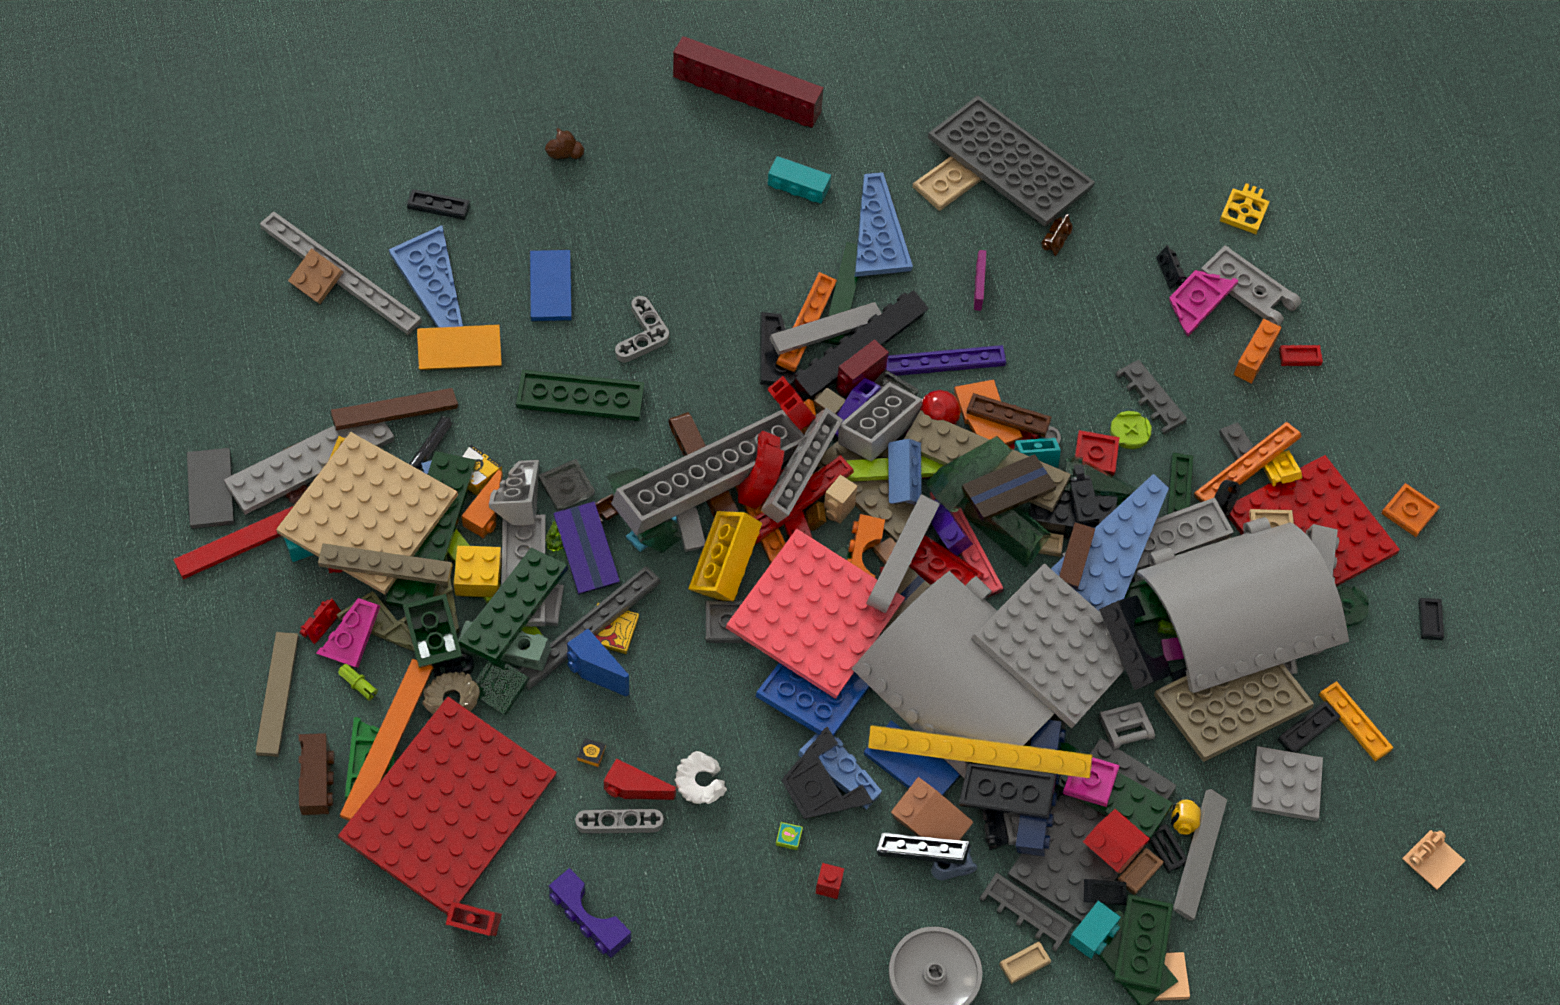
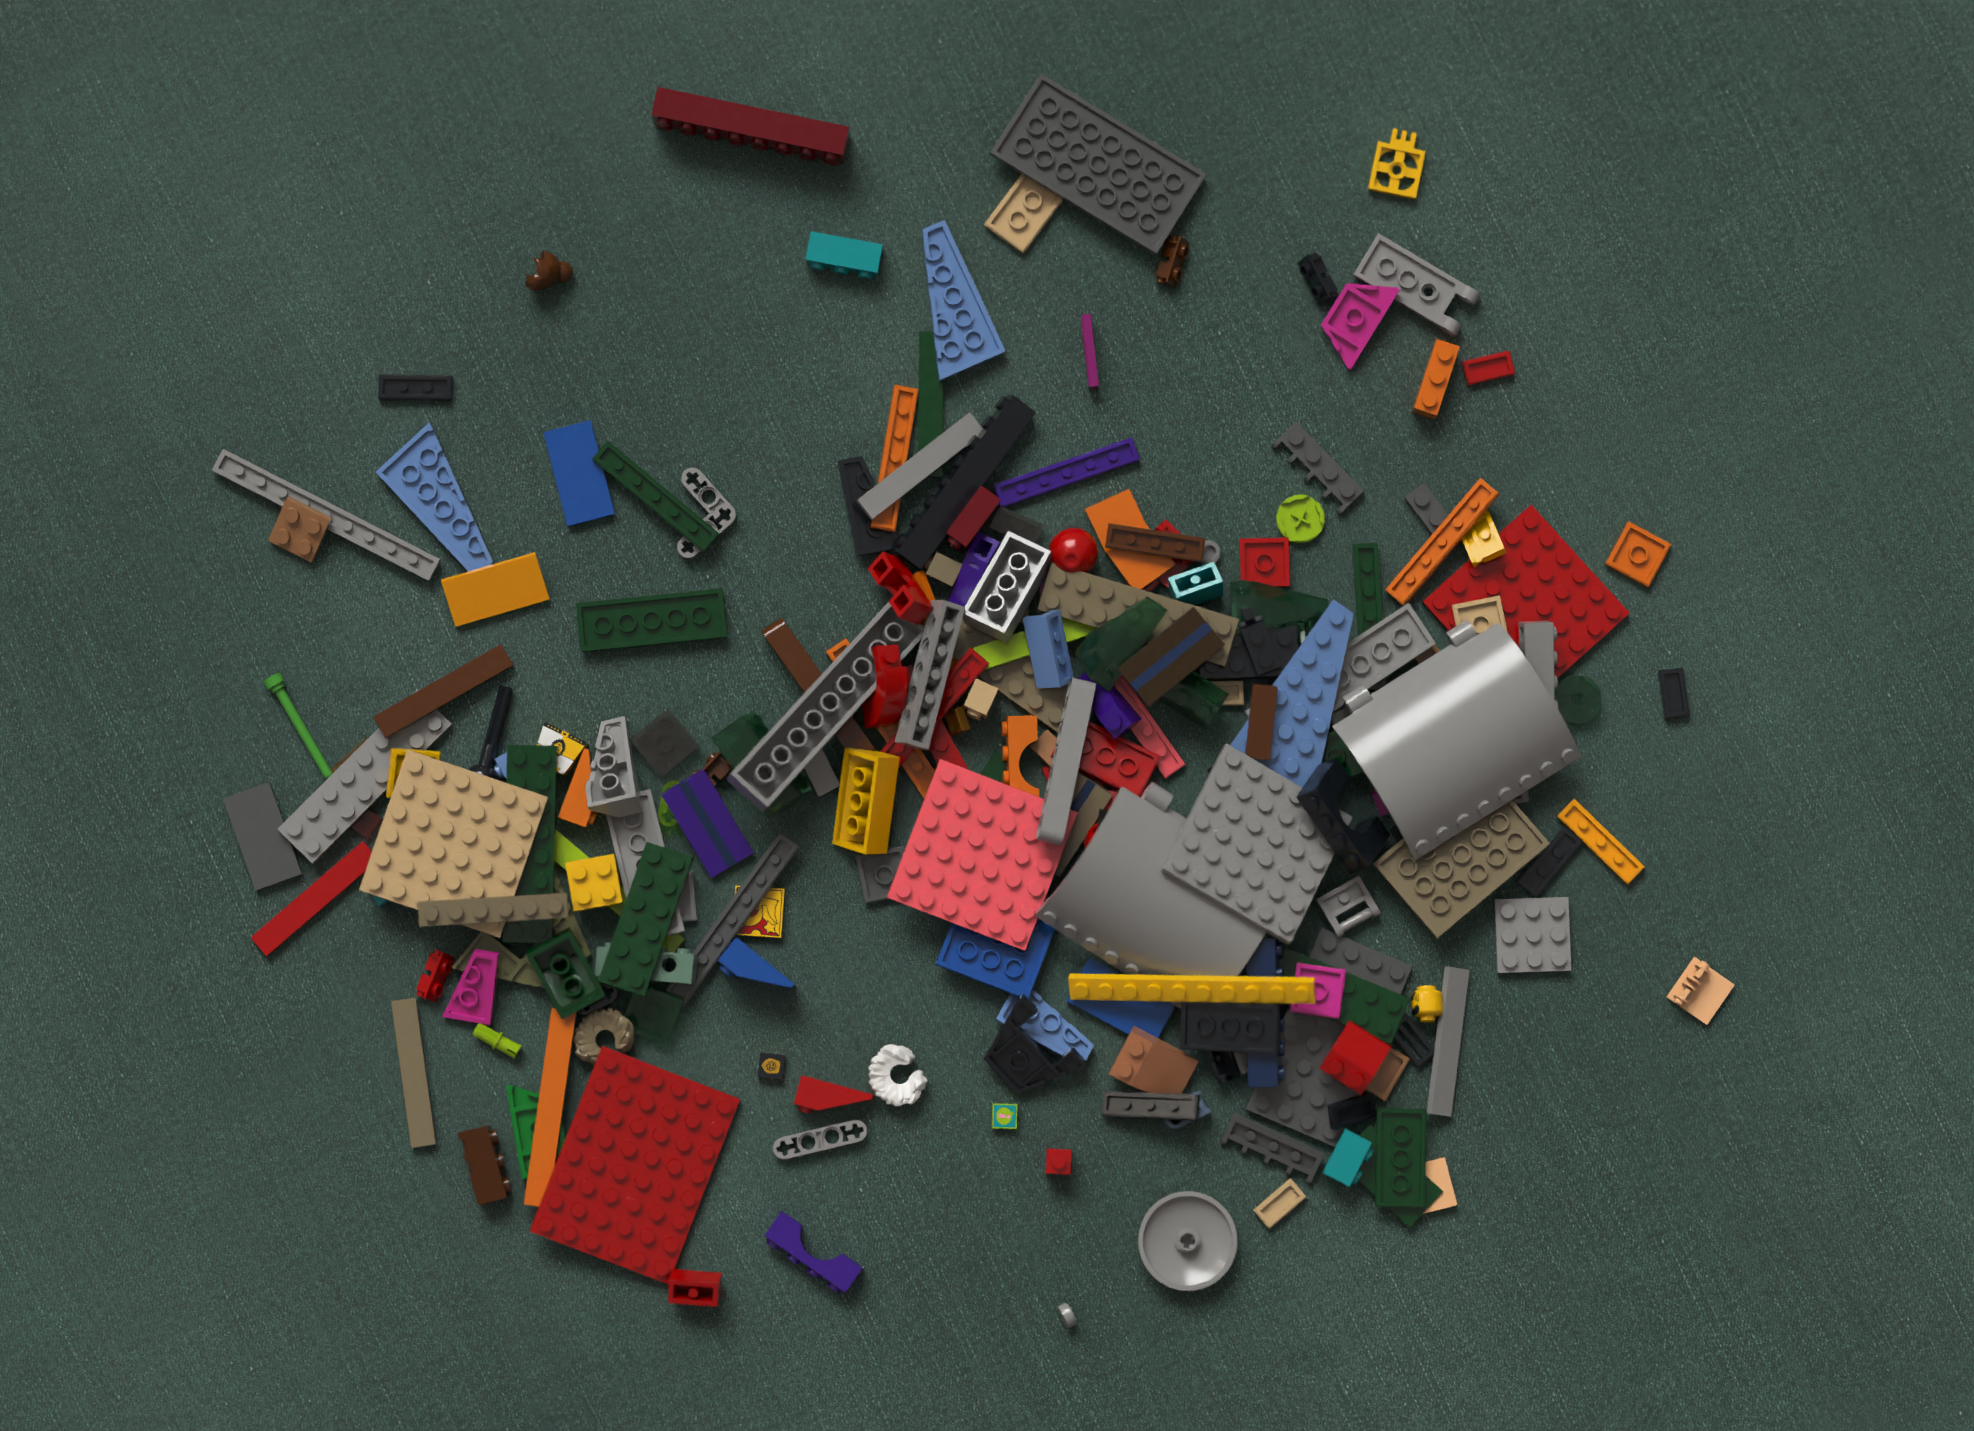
camera: 10 degrees left, 25 degrees up
black beam [1214,479,1241,517] -> none
none -> bright green piece [263,672,333,779]
none -> dark green tile [592,441,720,553]

